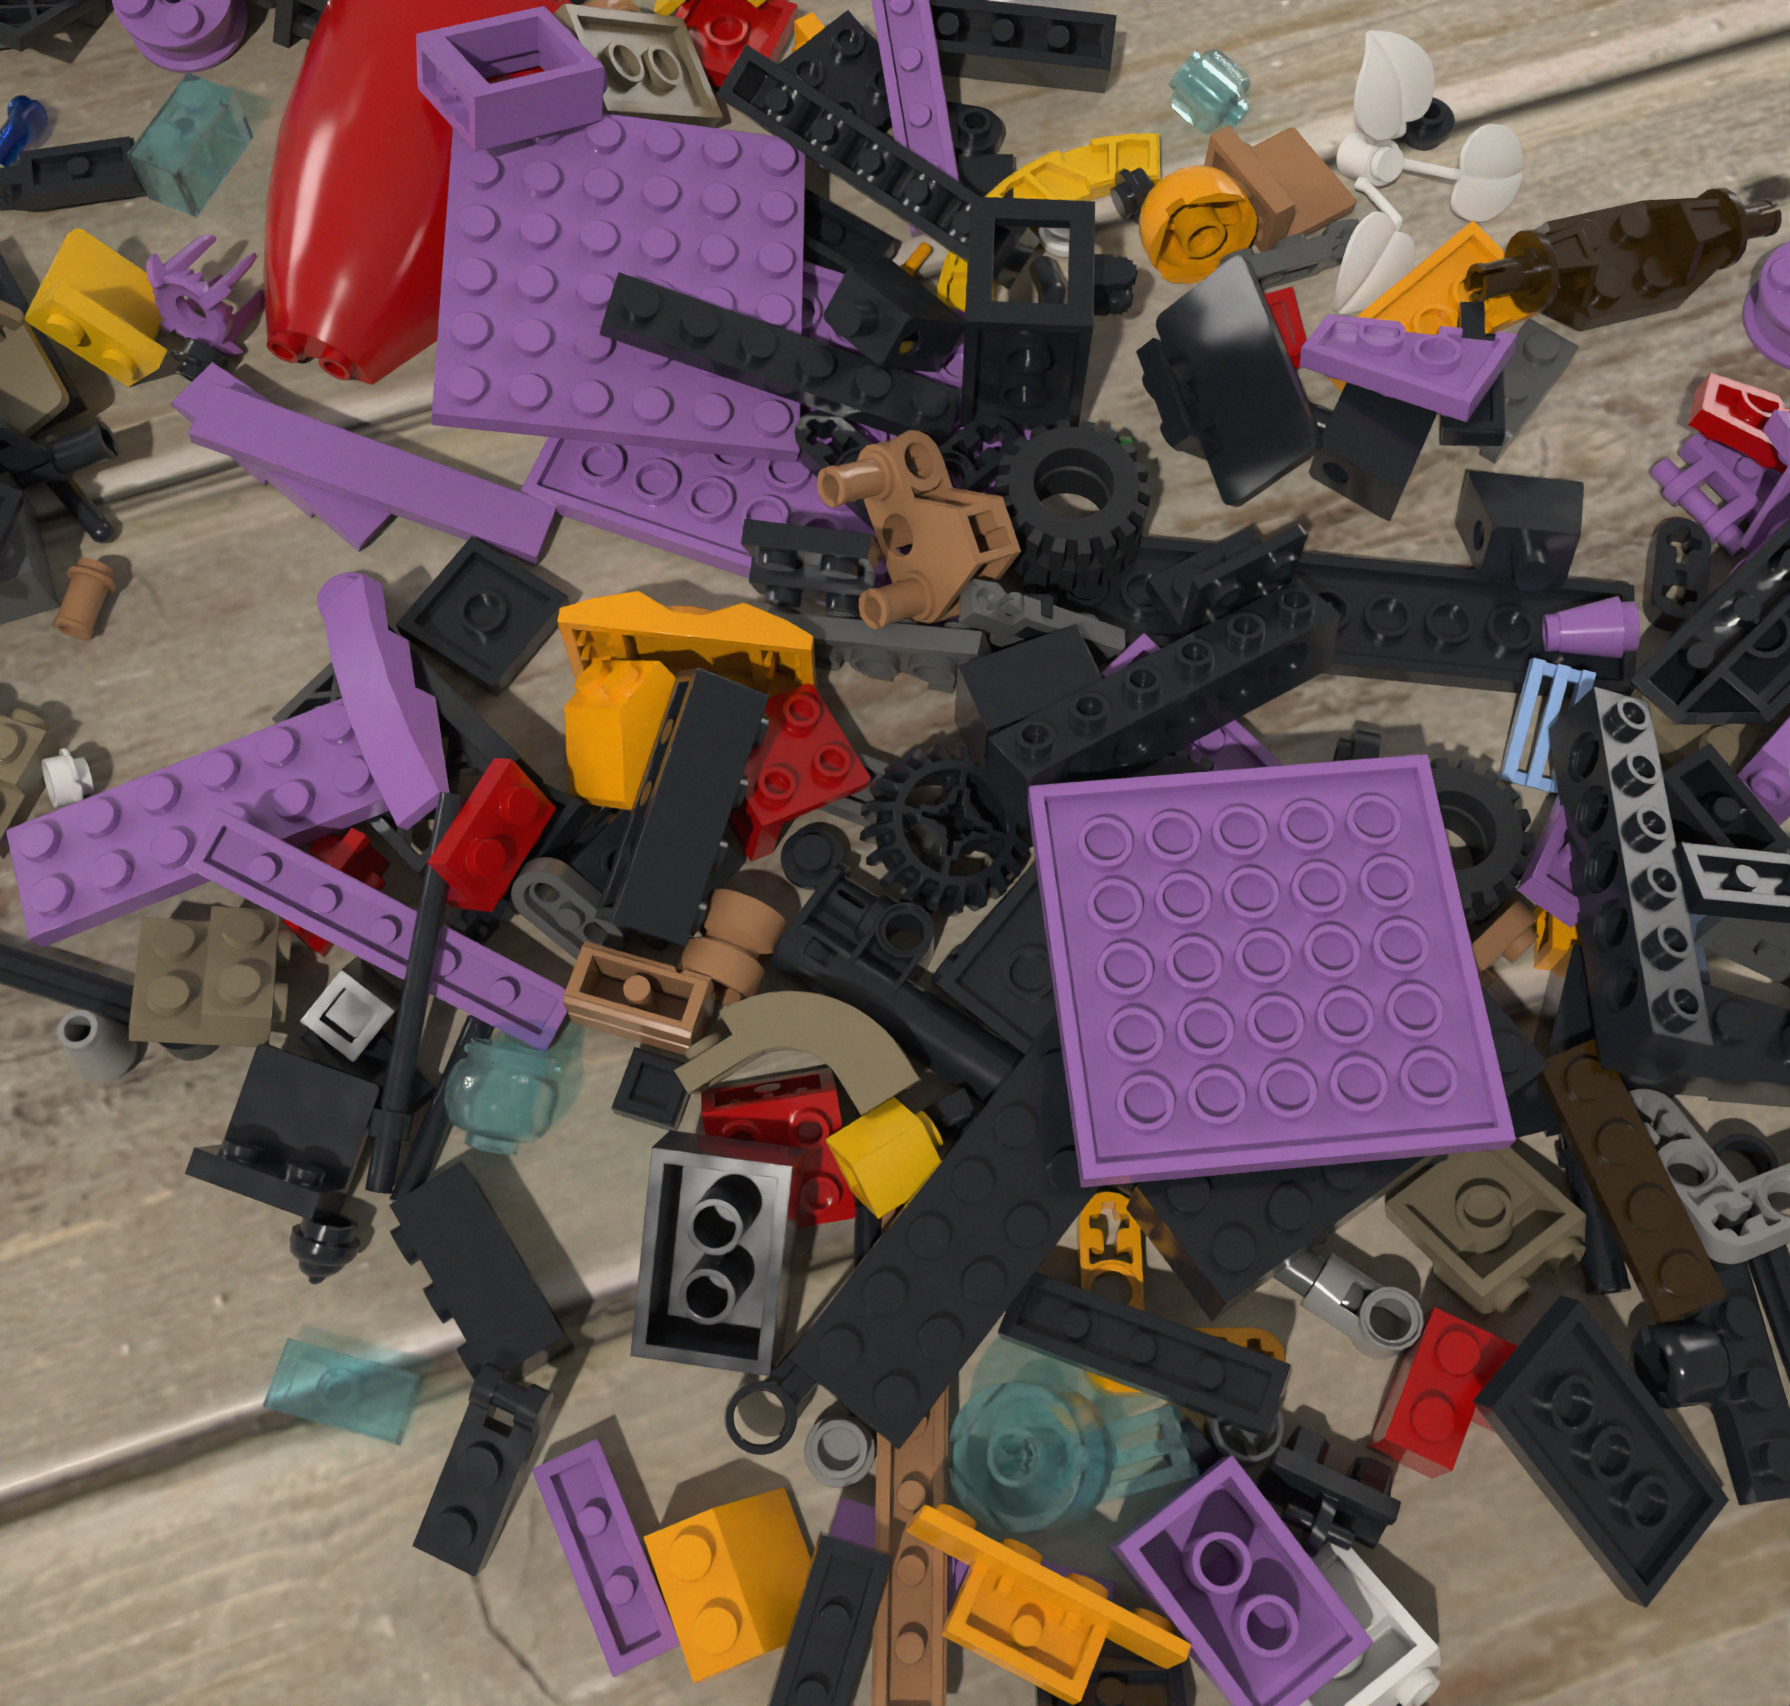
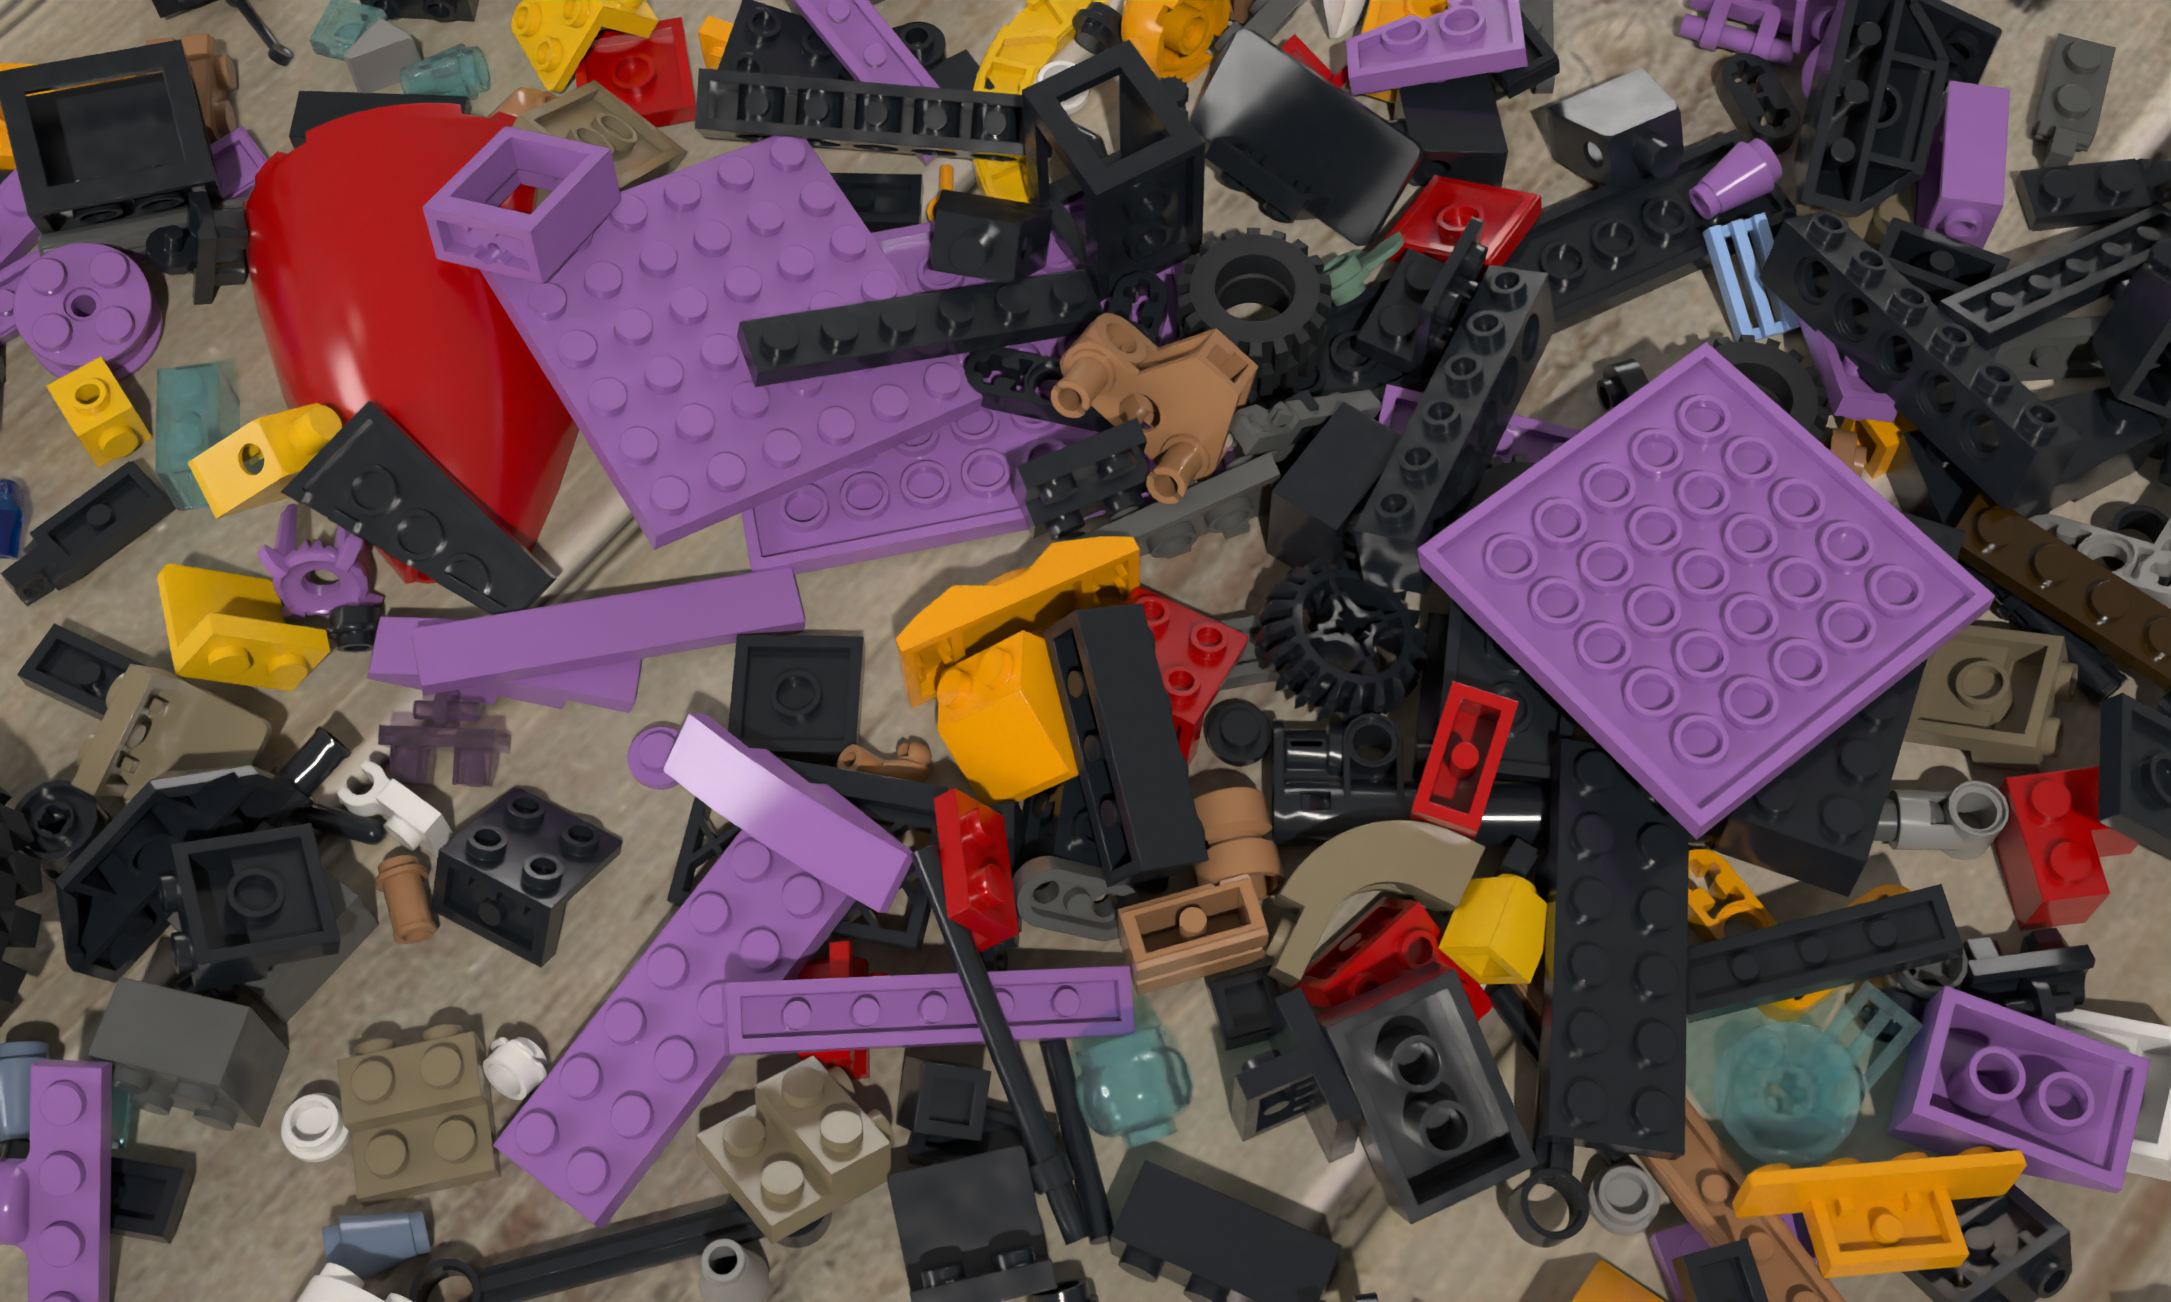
camera: 30 degrees left, 5 degrees down
none -> yellow brick [46,356,152,468]
none -> yellow torso [188,403,342,519]
none -> black wing [281,400,557,615]
none -> white plate [337,761,455,858]
none -> clear purple hips [378,690,511,788]
none -> black bracket [431,788,622,968]
none -> medium nougat arm [837,742,932,783]
none -> black bracket [1231,987,1363,1163]
none -> sand green plate [1323,232,1404,306]
none -> red tile [1382,175,1542,279]
none -> red brick [1410,681,1519,841]

